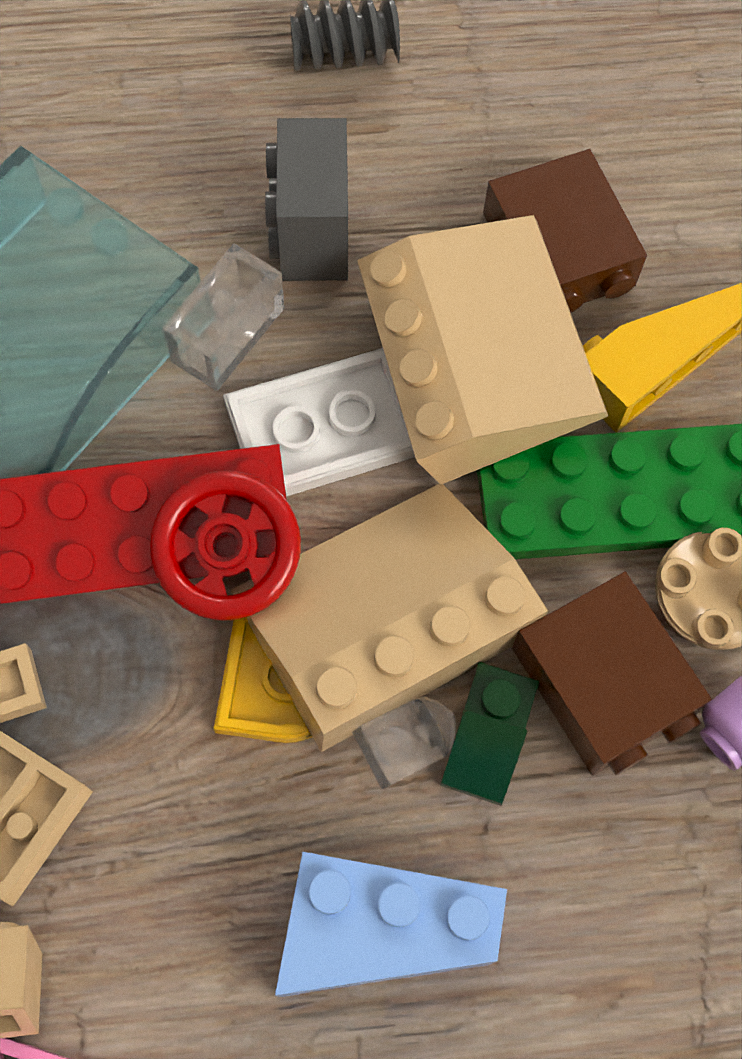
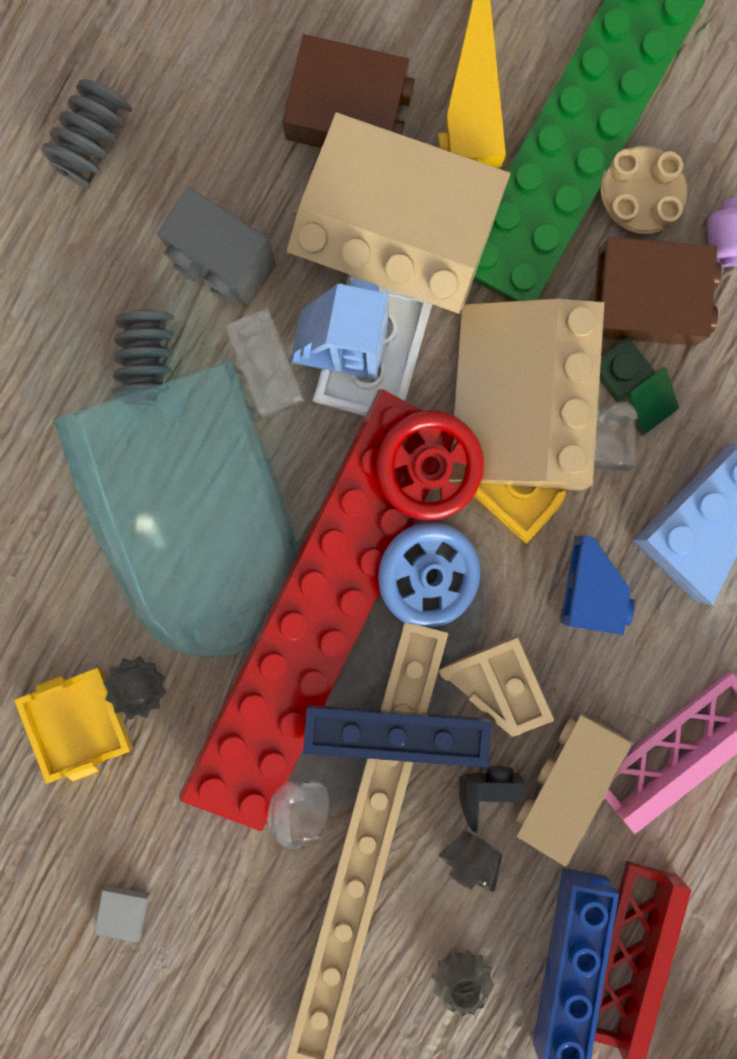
camera: 50 degrees left, 20 degrees up
none -> dark grey piece [112,310,174,408]
none -> light blue wedge [290,280,388,380]
none -> medium blue plate [378,522,481,628]
none -> blue slope [561,536,635,635]

